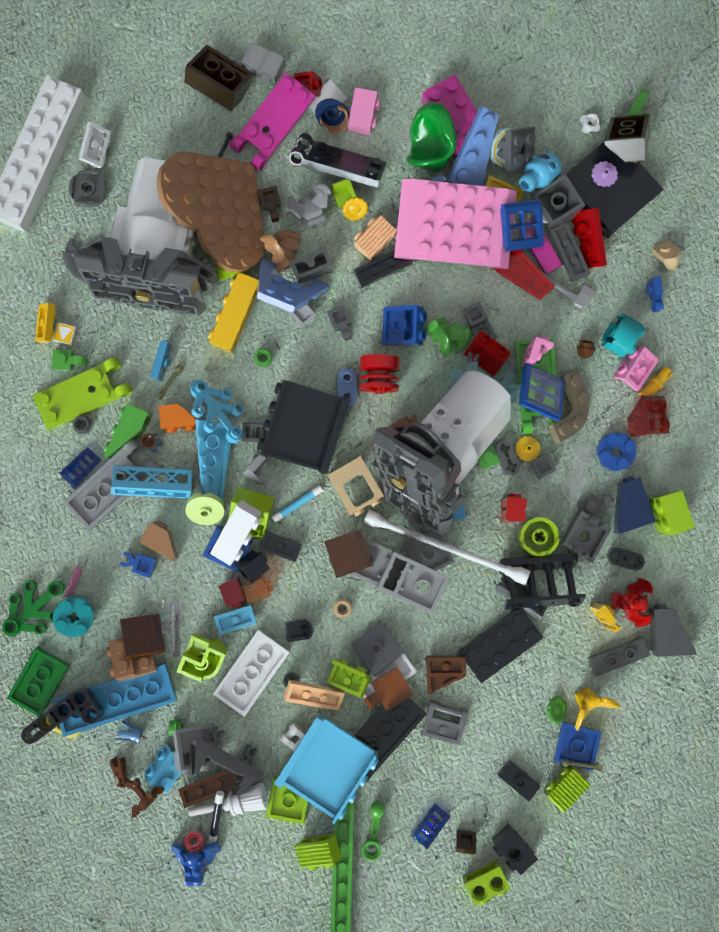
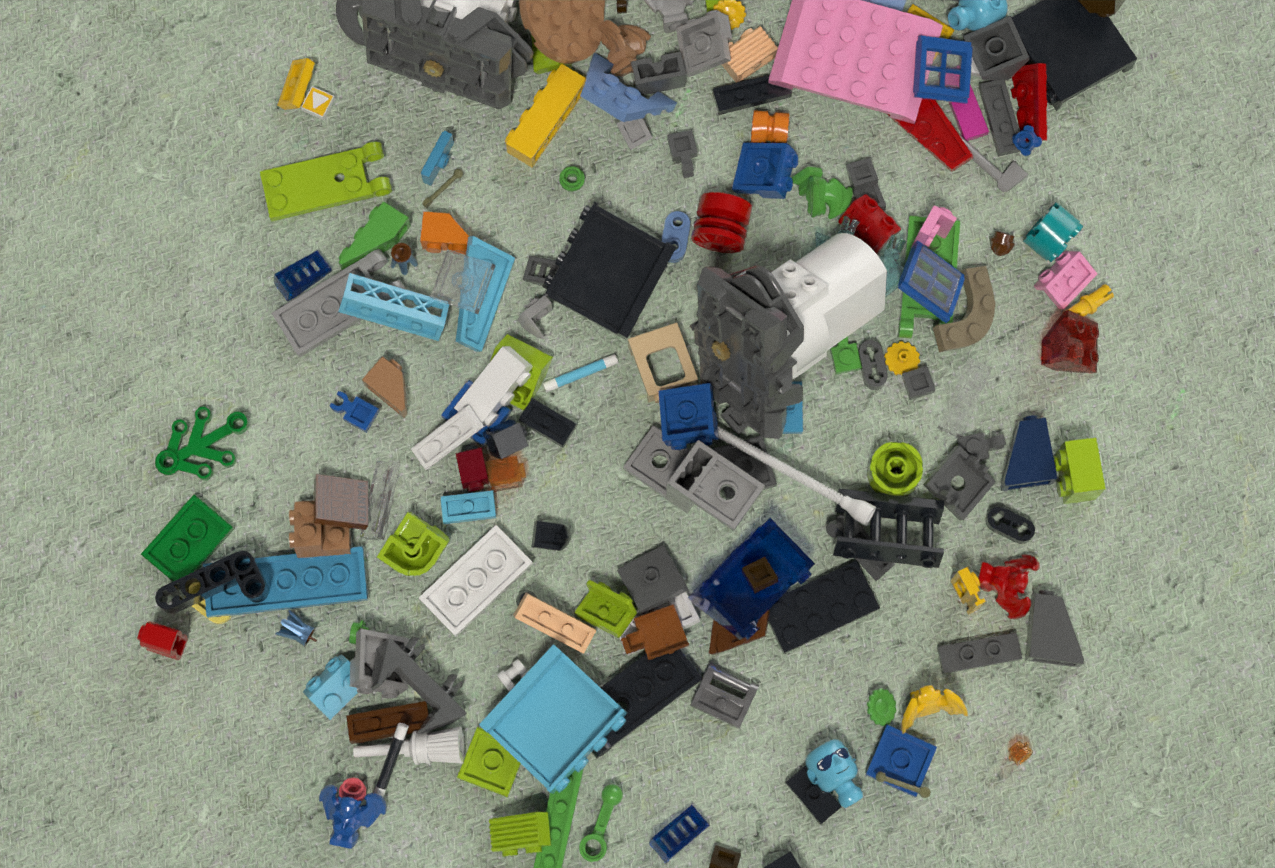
camera: 10 degrees right, 10 degrees down
bright green plate [51,349,87,370] -> none
teal brick [53,594,95,637] -> none
bright pink piece [63,563,83,599] -> none
dark grey plate [73,415,92,434] -> none
reddish brown piece [110,757,165,818] -> none
yellowish green plate [185,493,225,525] -> none
medium azure plant [190,380,244,444] -> none
reddish brown tile [324,529,373,578] -> none
tan plate [333,599,352,618] -> none
red brick [500,493,527,522] -> none
lime brick [544,765,591,813] -> none
lavender piece [591,161,618,188] -> none
blue plate [596,432,636,471] -> none
blue plate [646,276,664,312] -> none
tan plate [652,240,681,271] -> none
none -> red brick [137,621,188,660]
none -> white tile [411,405,484,470]
none -> clear plate [430,249,496,314]
none -> blue plate [658,383,719,450]
none -> light grey plate [676,10,732,77]
none -> clear blue windscreen [687,518,815,640]
none -> dark brown plate [742,557,778,594]
none -> orange wheel [751,110,789,143]
none -> medium azure piece [805,739,863,808]
none -> clear orange plate [1008,741,1033,766]
none -> blue plate [1013,125,1042,156]

